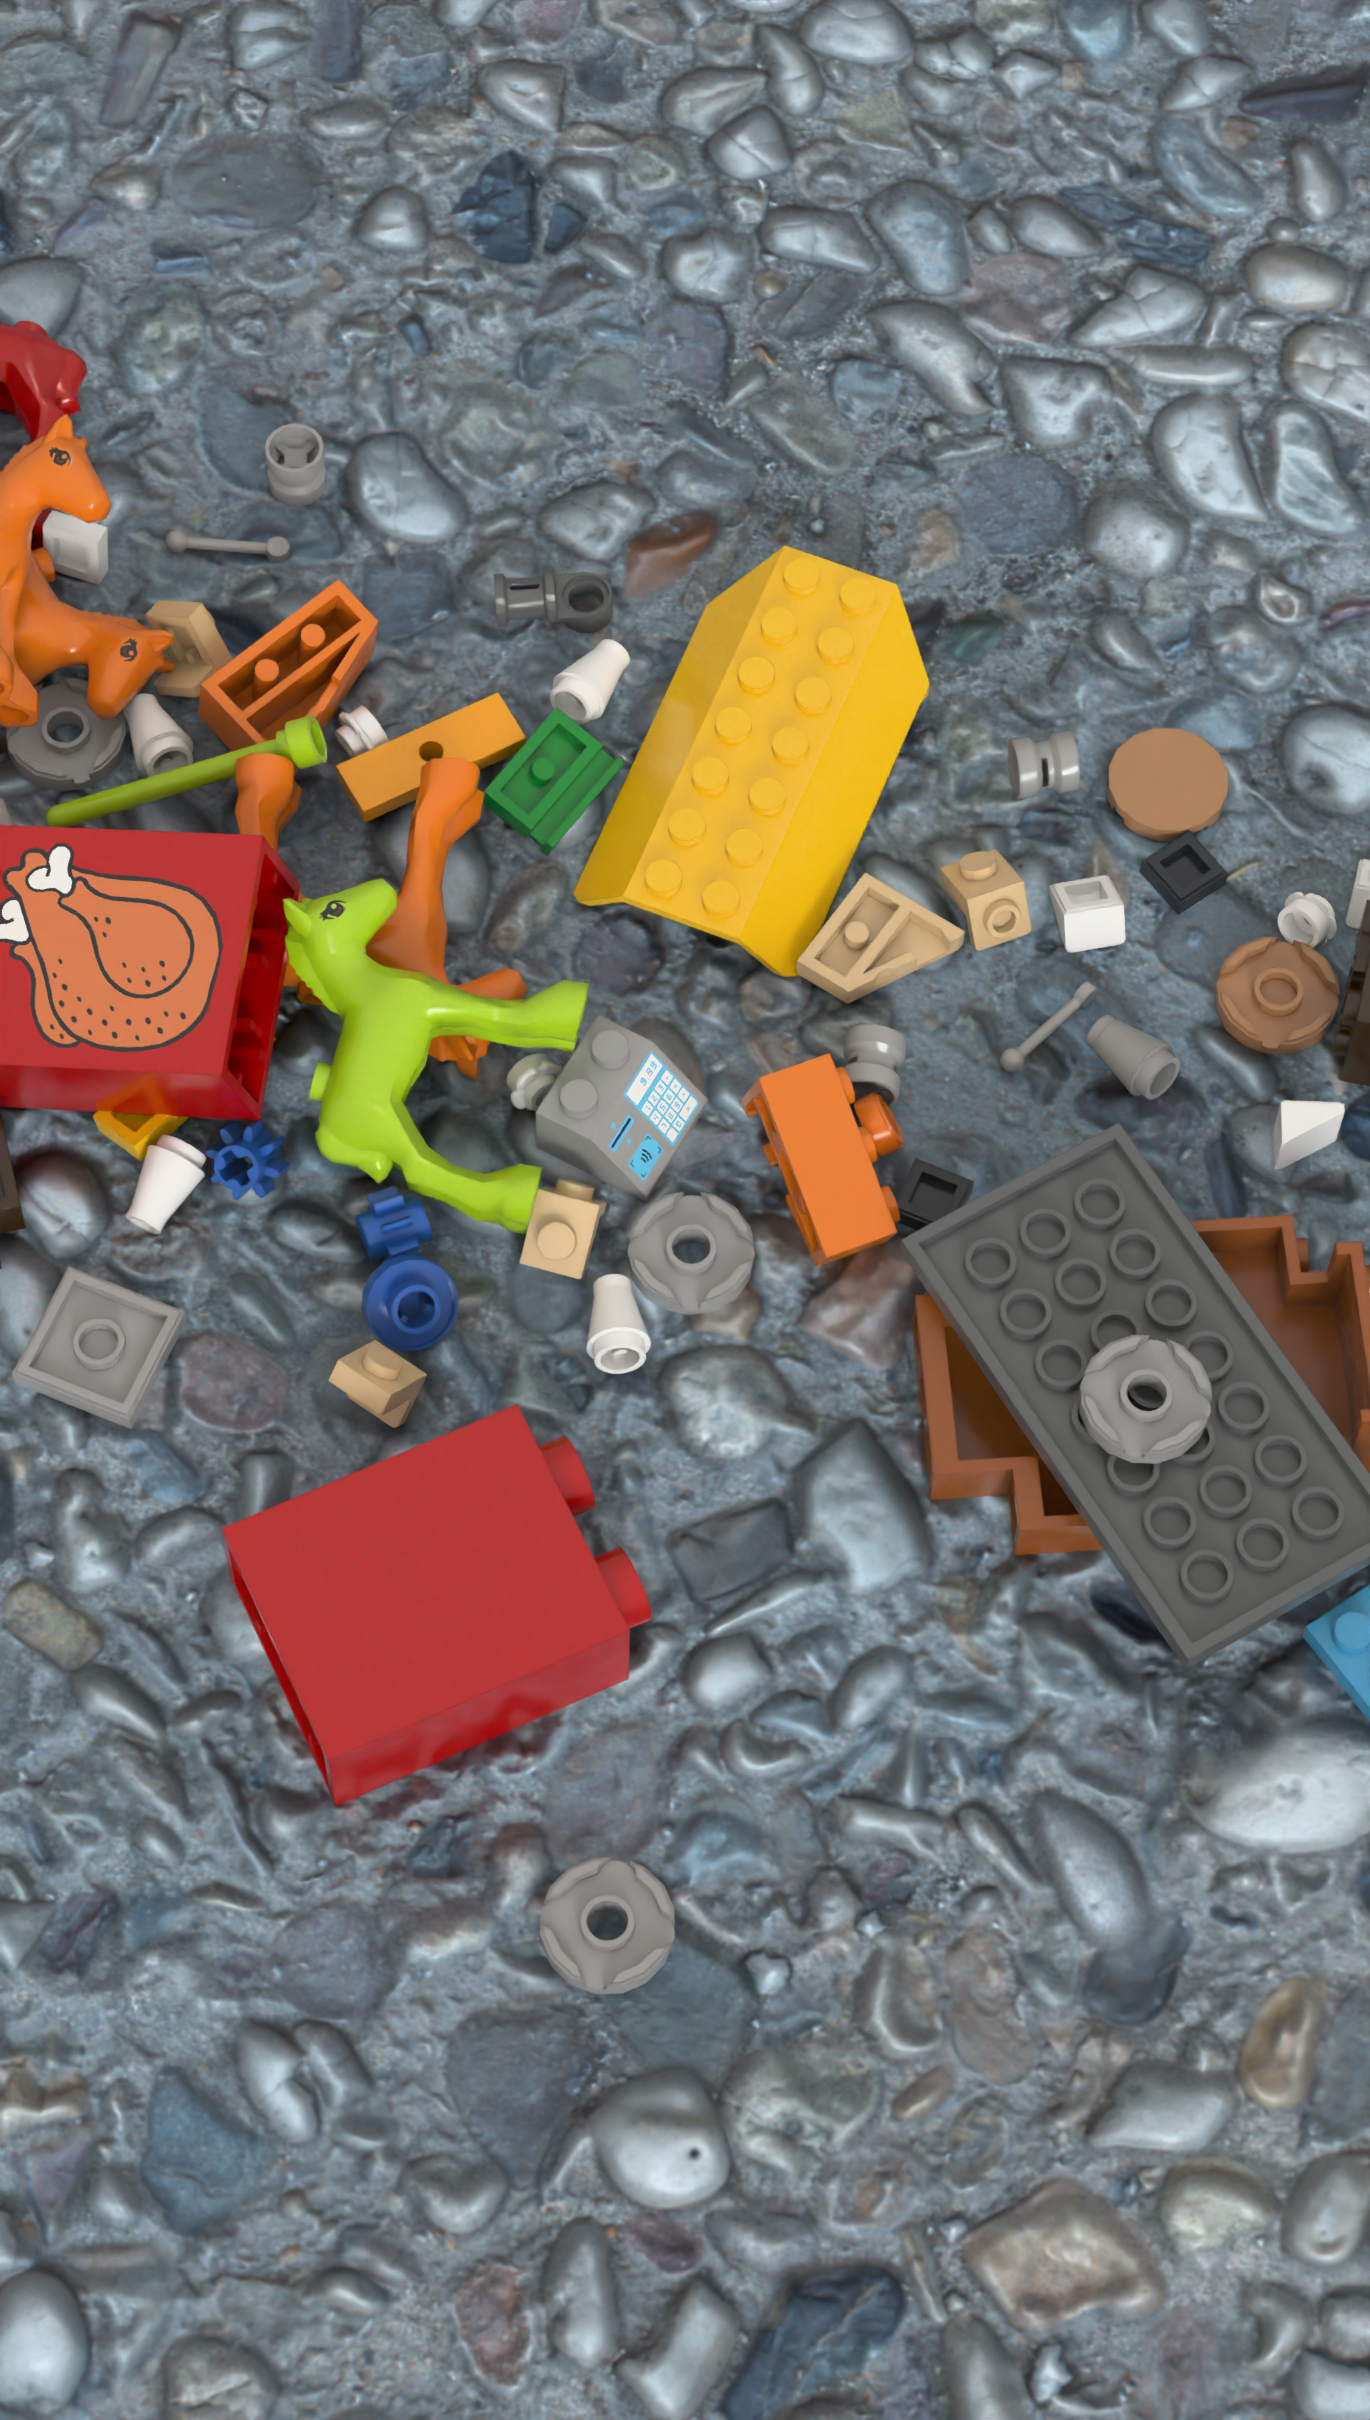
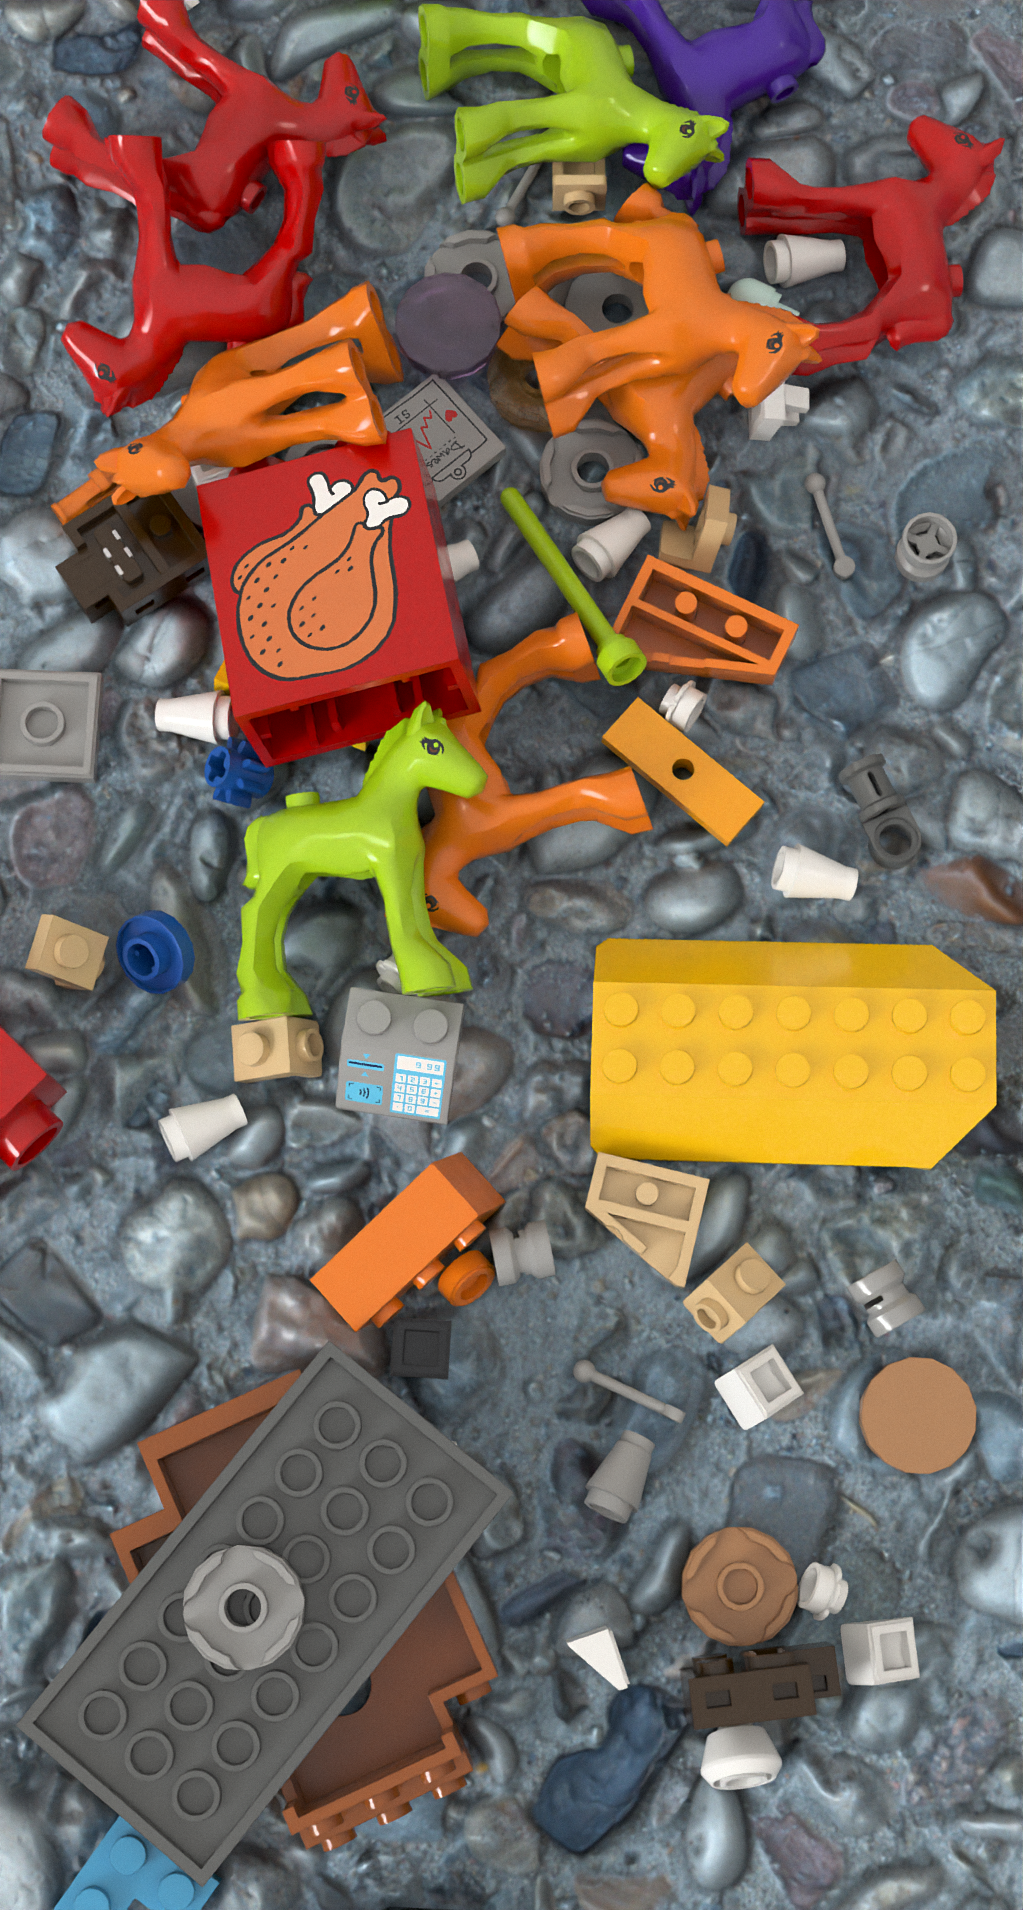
camera: 70 degrees right, 15 degrees up
blue gear [355,1185,432,1261] -> none
green plate [483,707,624,856] -> none
light grey tile [627,1192,755,1315] -> none
black tile [1140,830,1228,915] -> none

